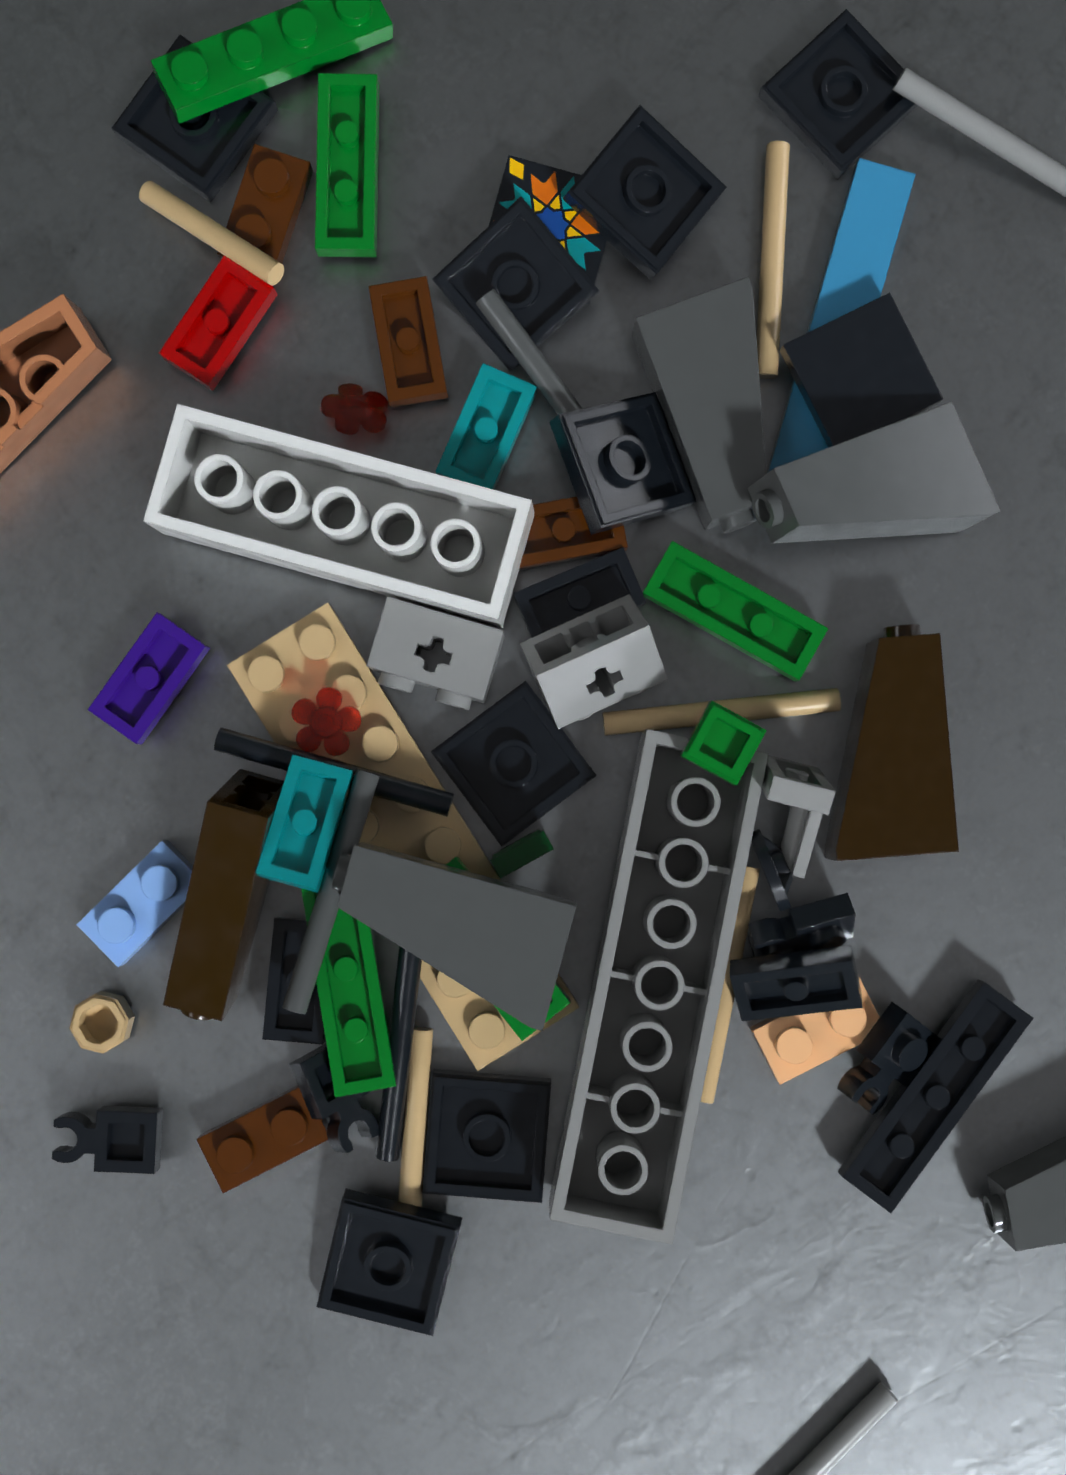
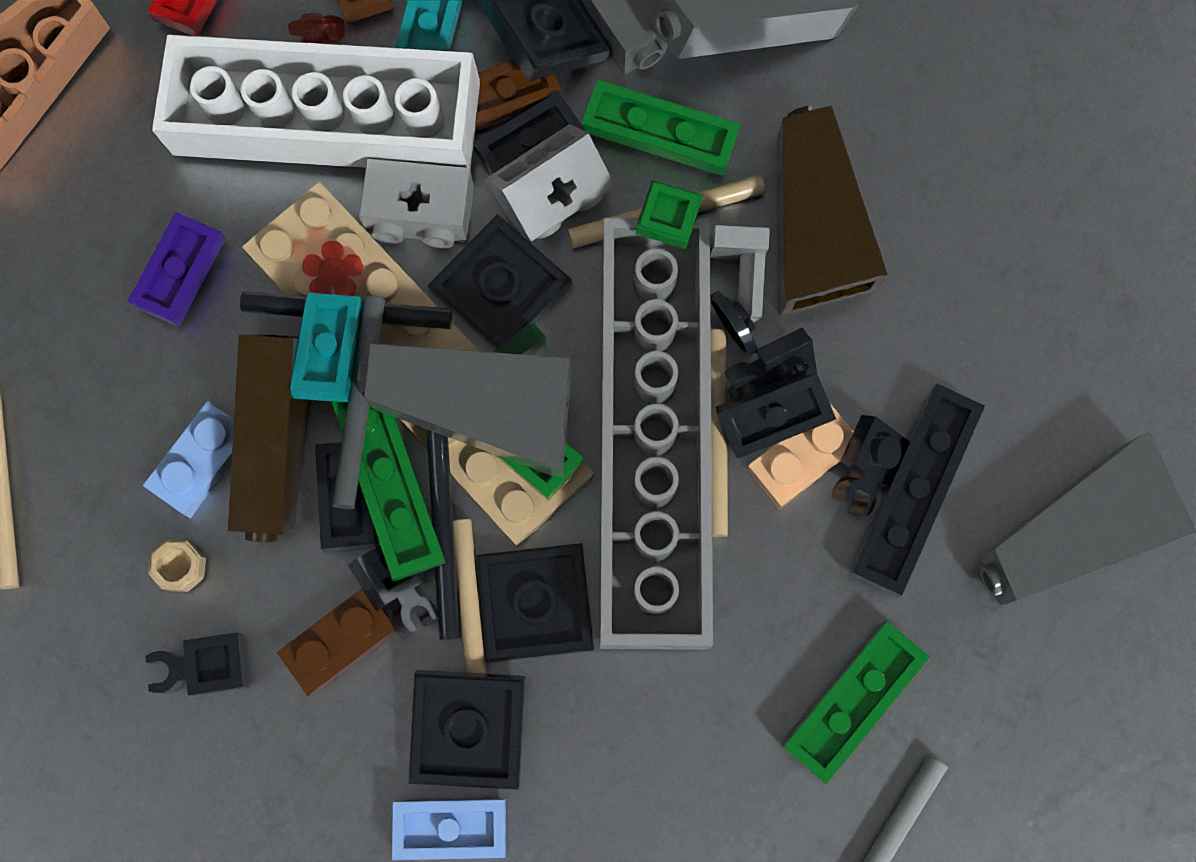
camera: 10 degrees left, 10 degrees down
none -> light blue plate [392,799,506,860]
none -> green plate [781,621,930,784]

